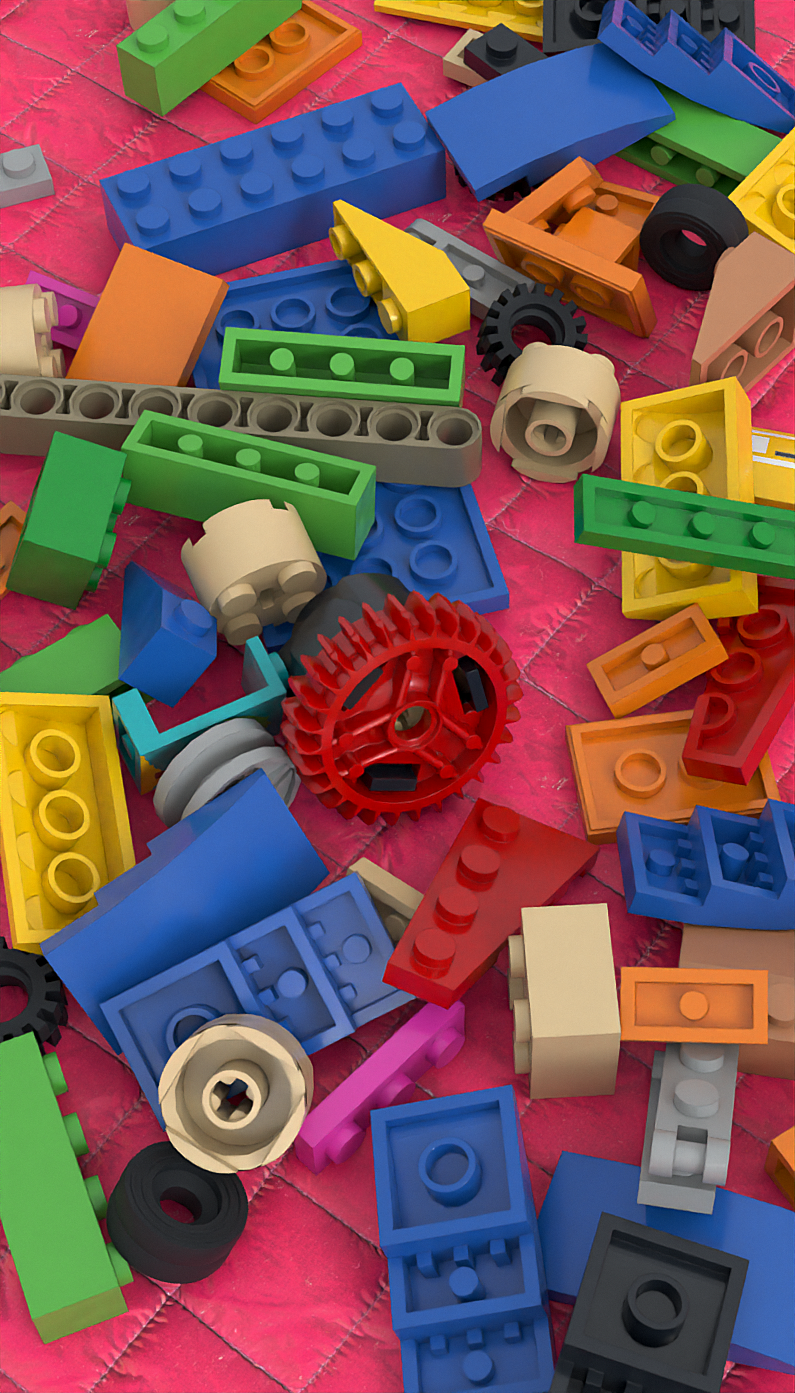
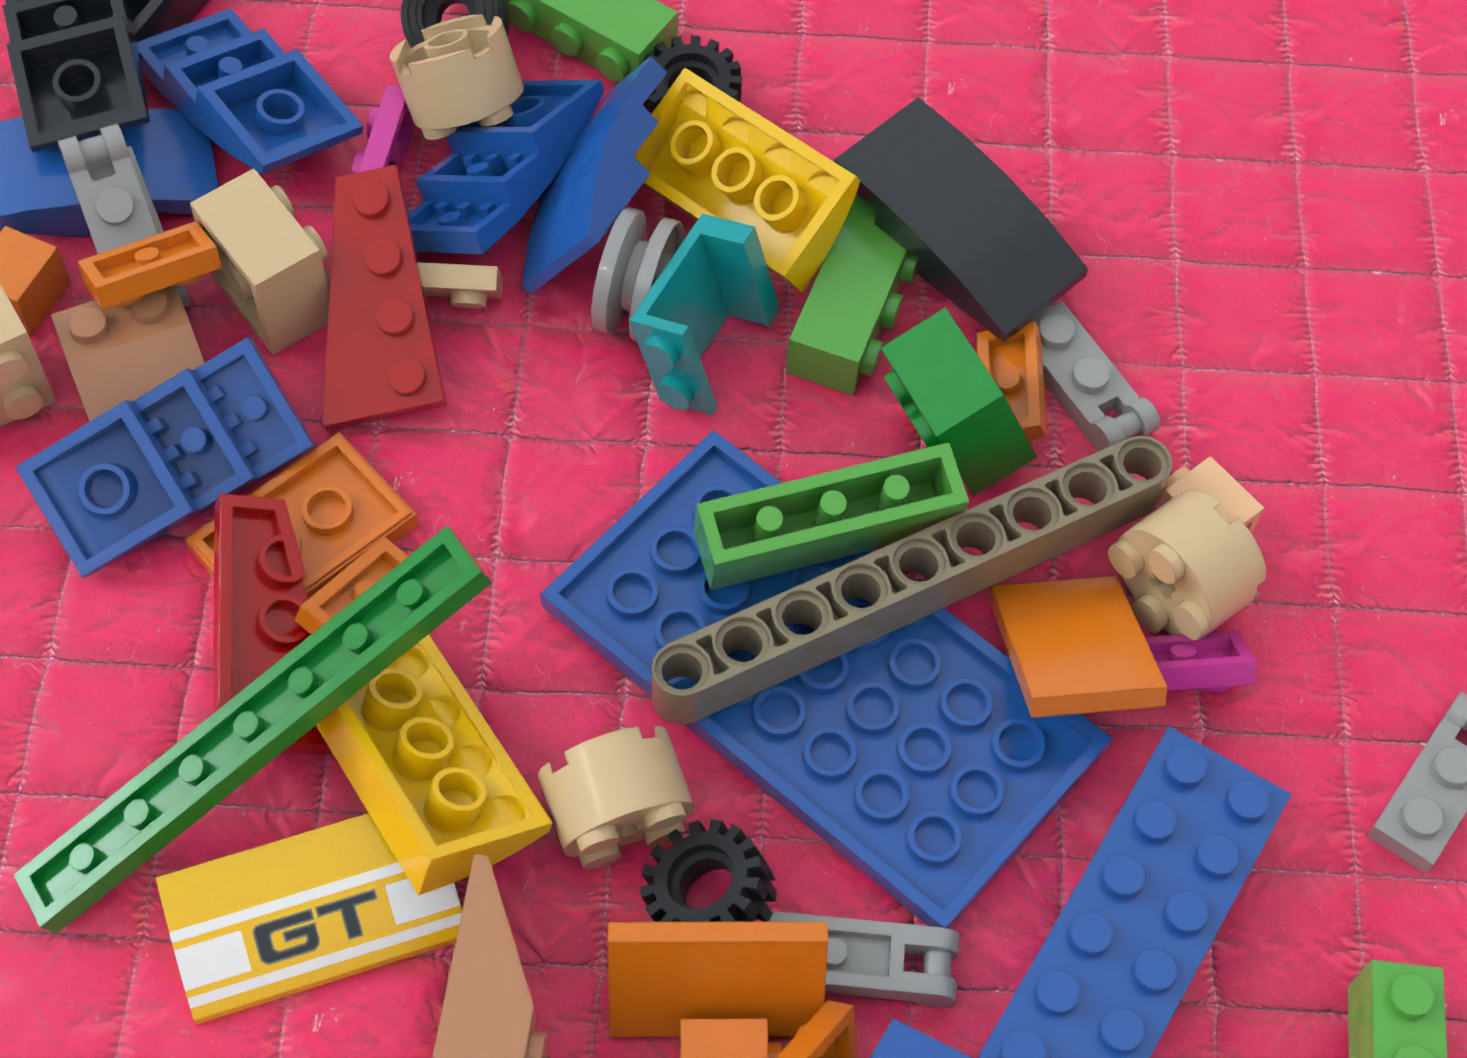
camera: 140 degrees right, 5 degrees up
blue slope [118,560,217,708] -> none
tan brick [181,499,327,645] -> none
bright green brick [218,327,466,408] -> none
red piece [278,573,524,826] -> none
yellow slope [329,200,470,343] -> none

